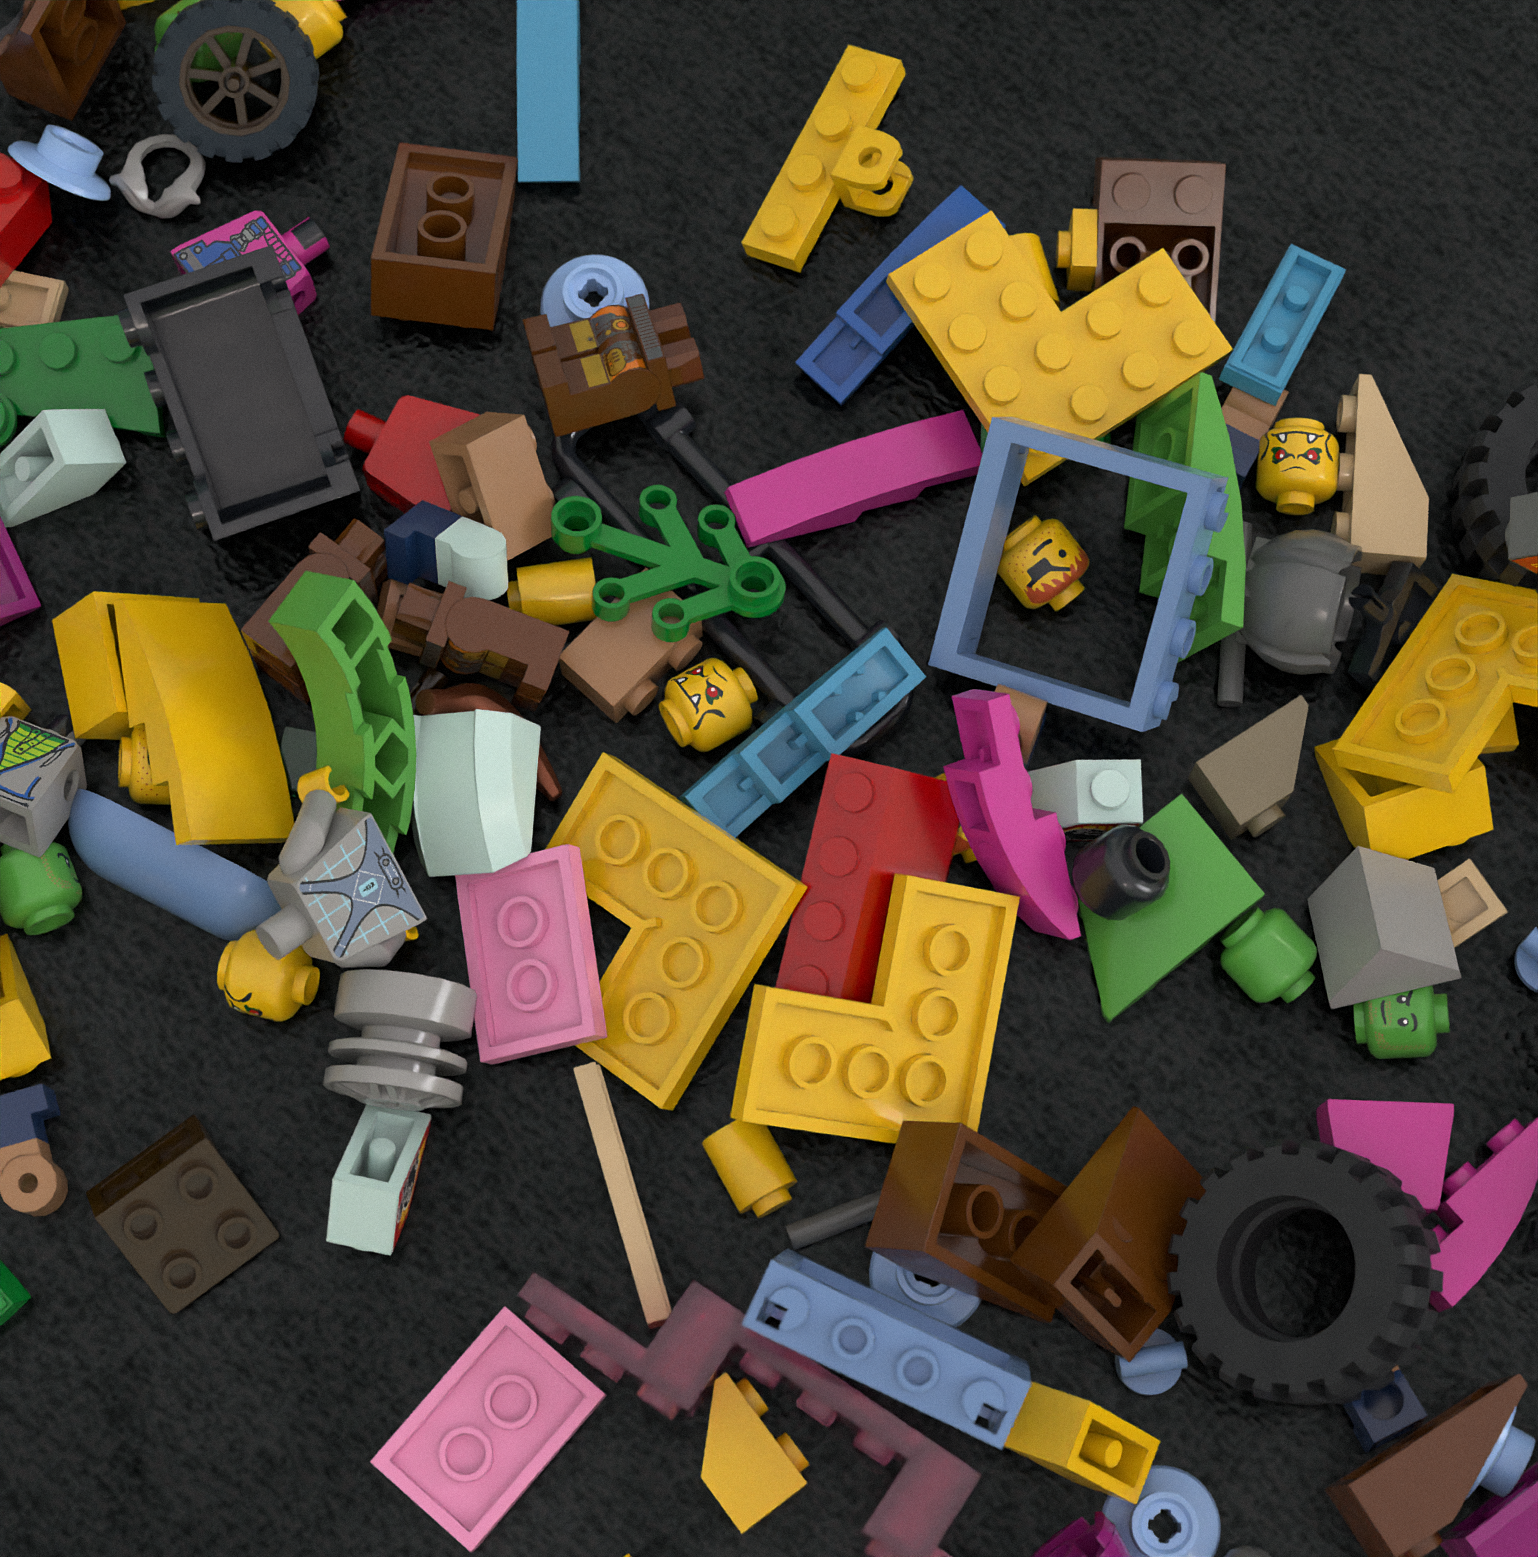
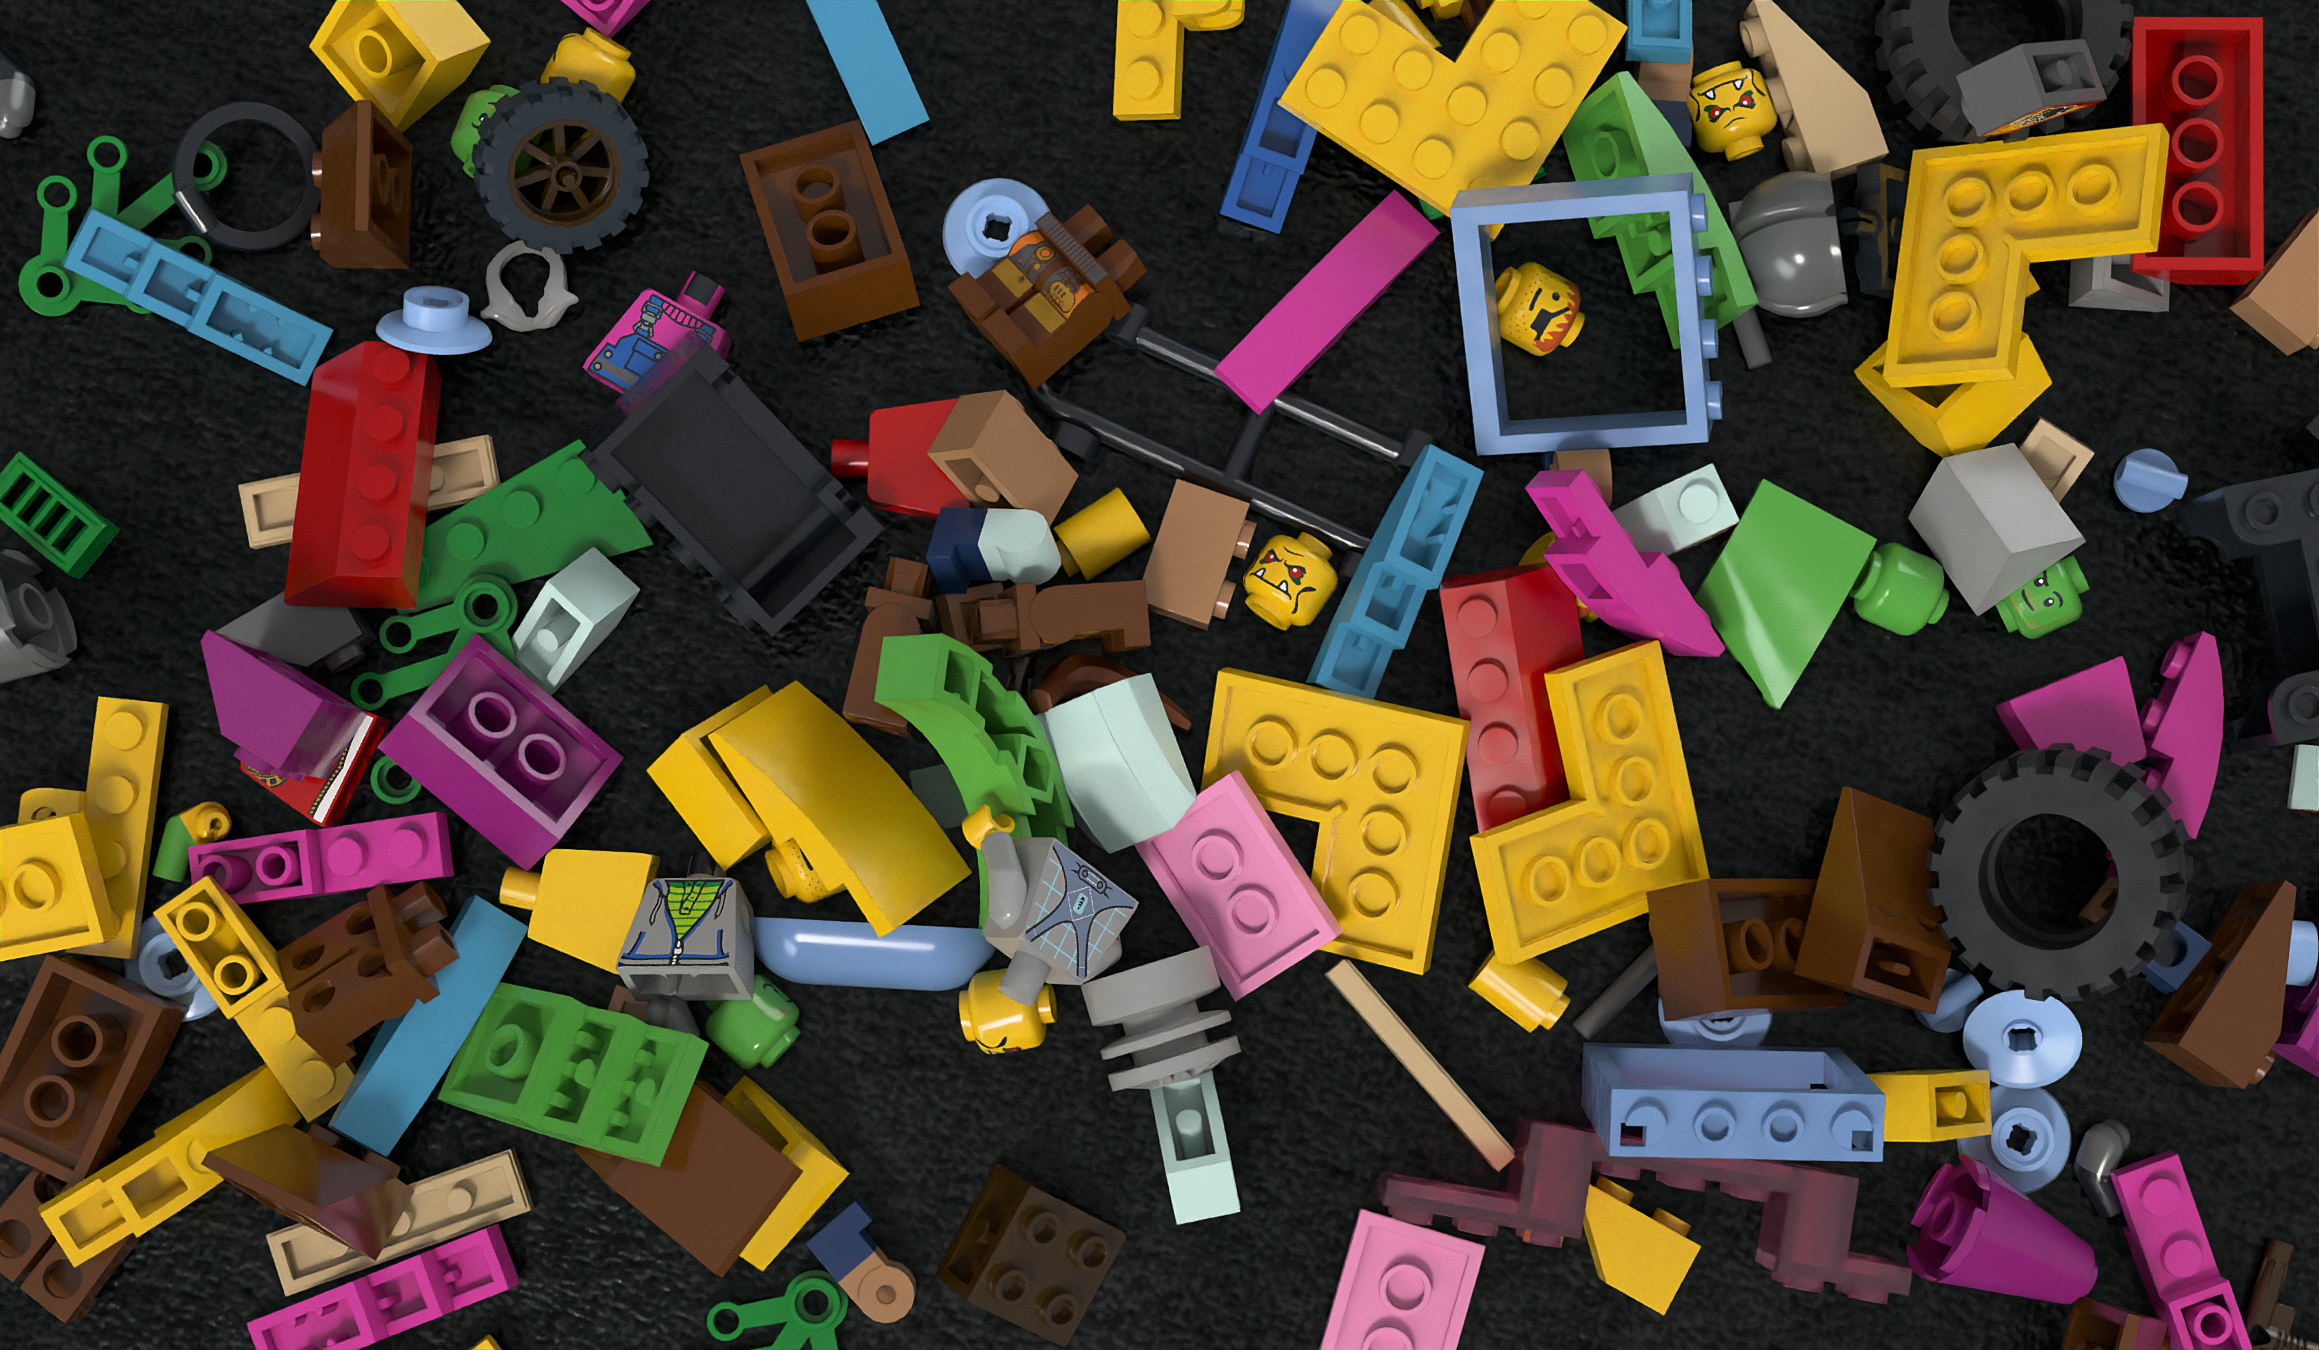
camera: 25 degrees left, 10 degrees up
green plant [551,485,786,642] -> none
black head [1072,825,1170,921] -> none
dark tan slope [1188,695,1309,840] -> none
none -> light blue piece [1963,989,2082,1089]

